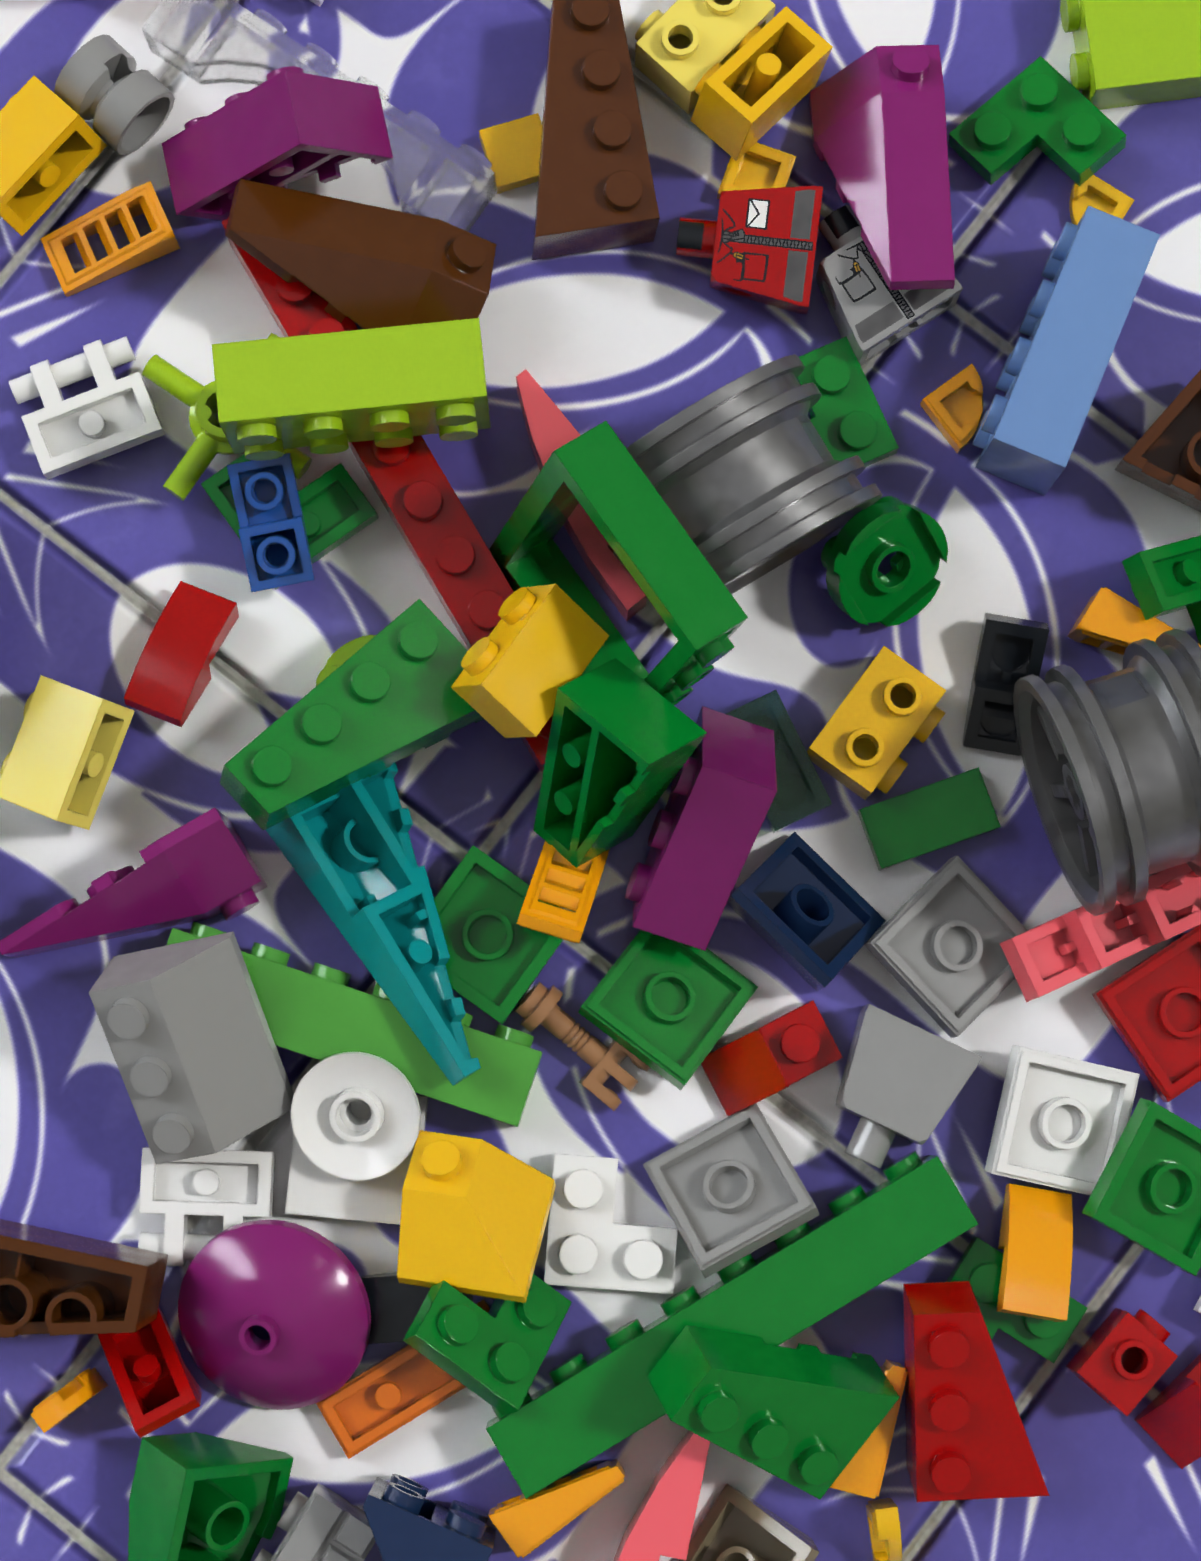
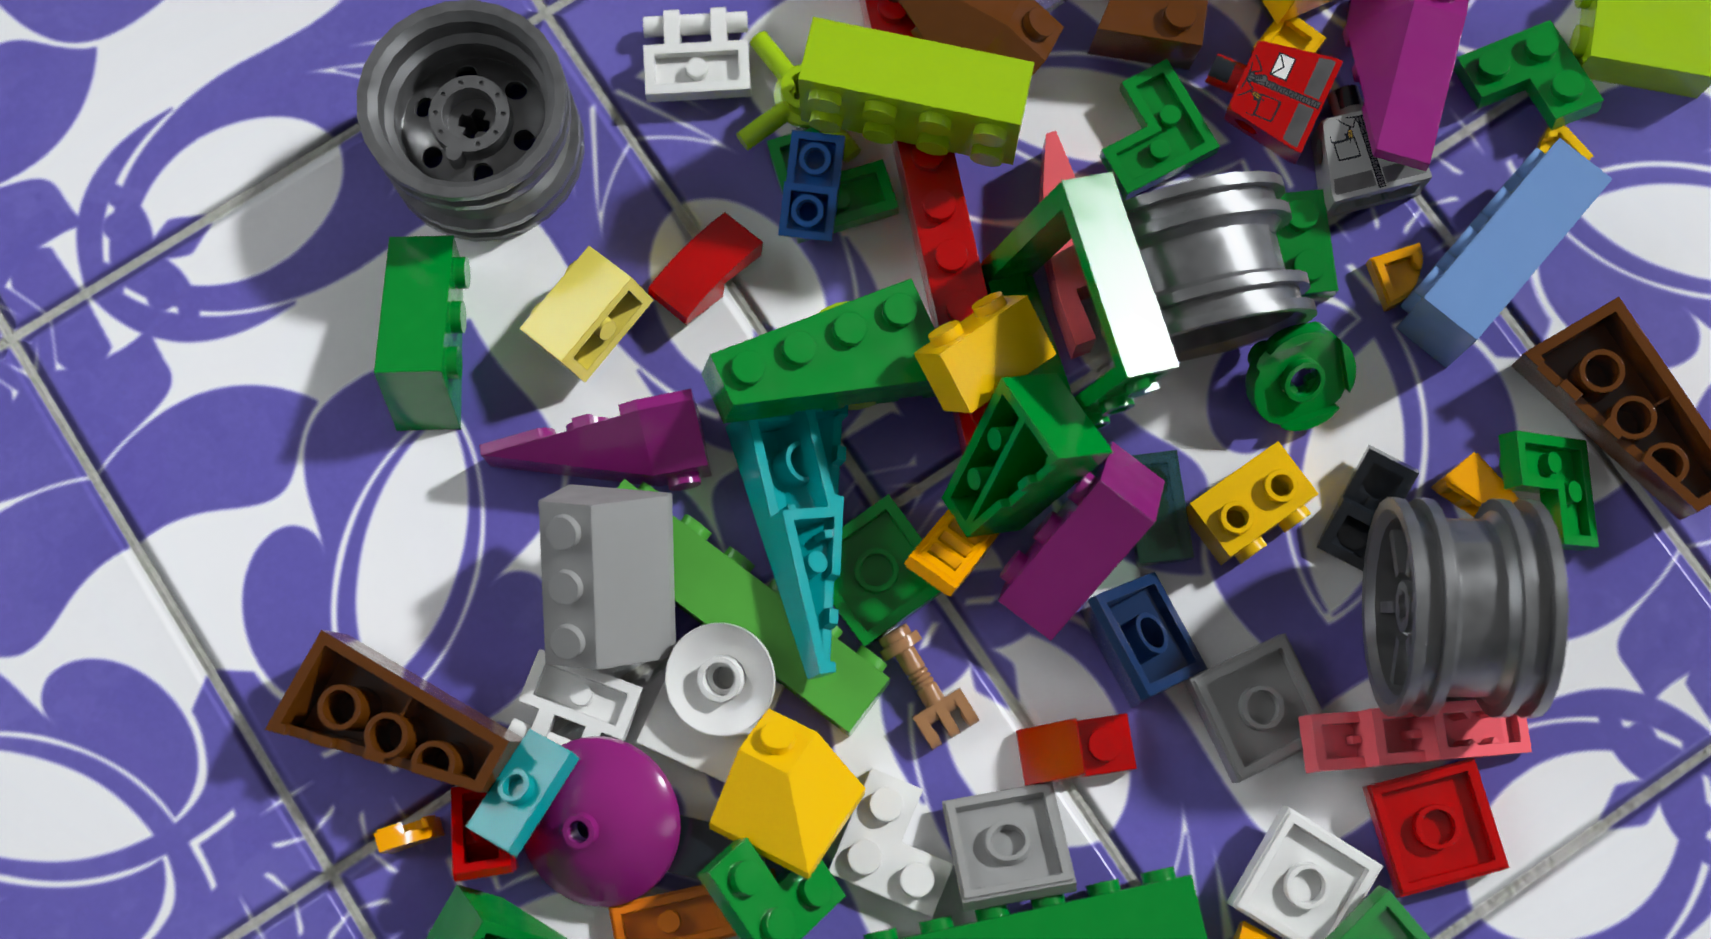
camera: 25 degrees right, 5 degrees down
green plate [578,930,758,1090] -> none
light grey torso [835,1004,982,1169] -> none
green tile [857,767,1001,871] -> none
none -> teal plate [466,728,580,858]
none -> green plate [1099,59,1220,200]

